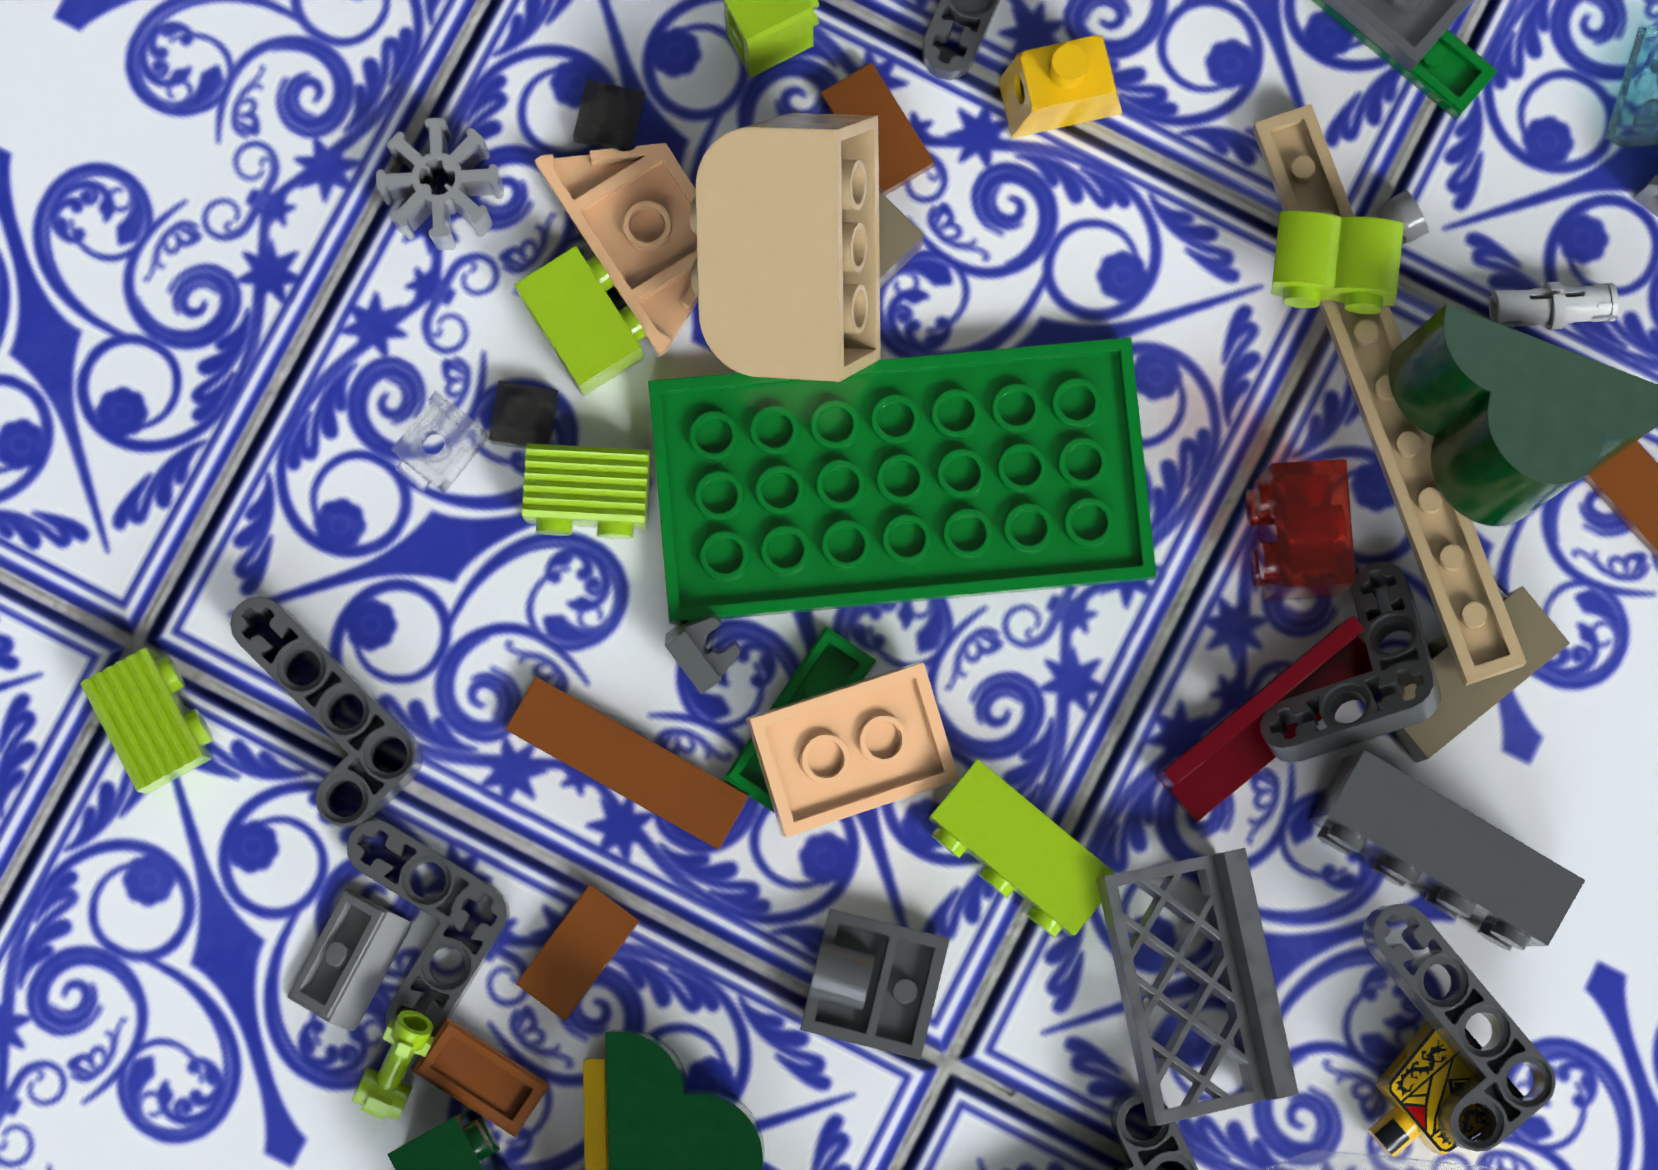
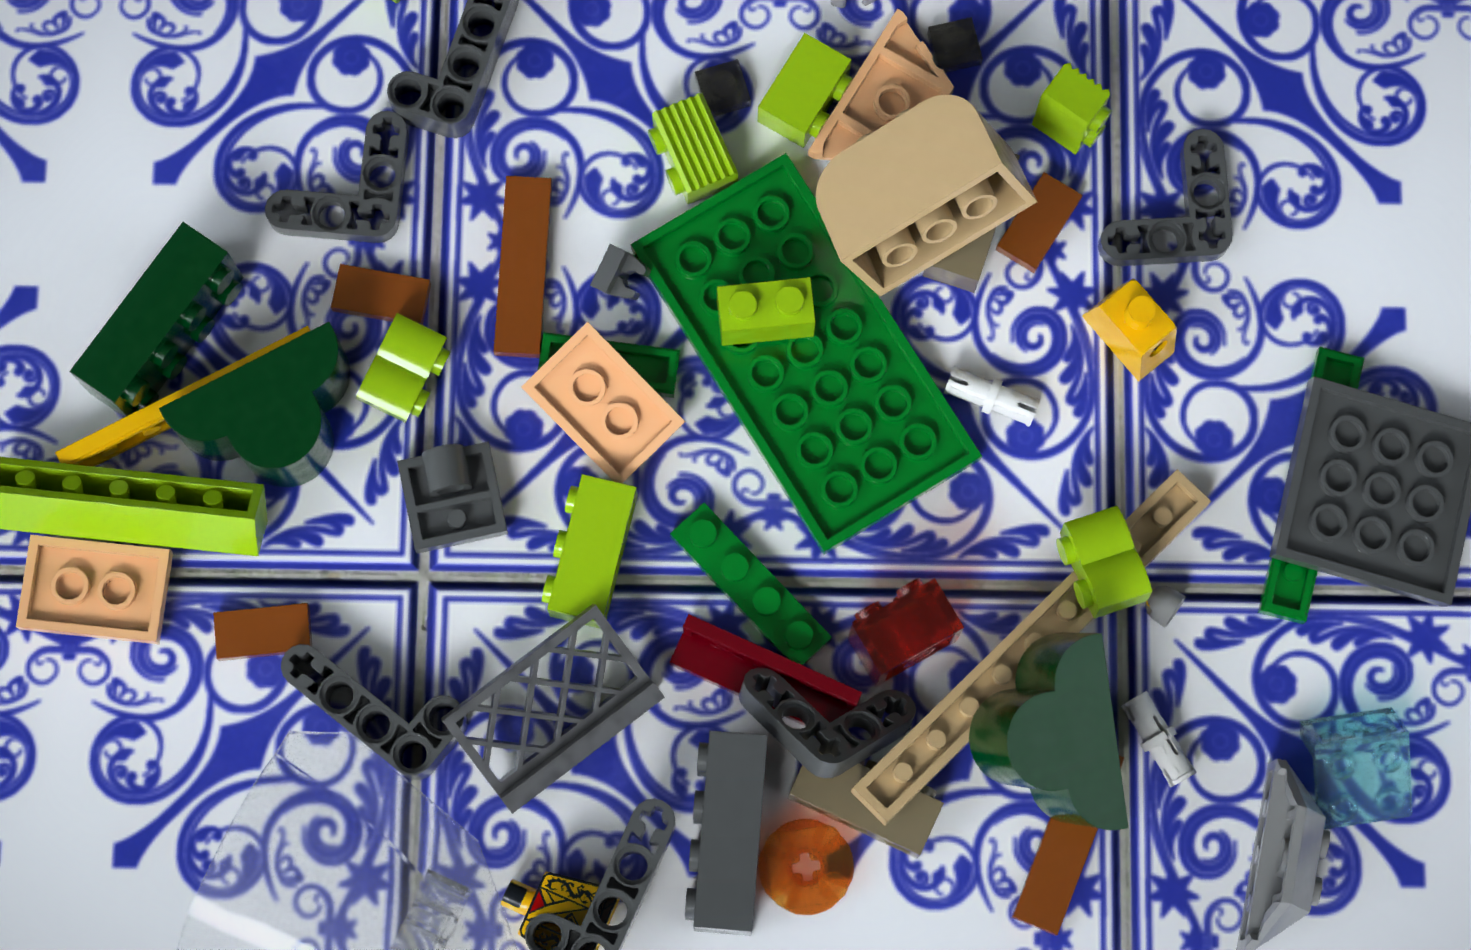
camera: 65 degrees right, 5 degrees down
light grey slope [287,888,411,1031] -> none
lime bar [352,1010,434,1121] -> none
clear brick [391,390,489,494] -> none
dark orange tile [410,1015,550,1137] -> none
none -> lime brick [356,313,451,423]
none -> green plate [670,503,832,666]
none -> lime brick [717,277,815,346]
none -> clear orange plate [758,819,854,916]
none -> white pin [944,366,1041,427]

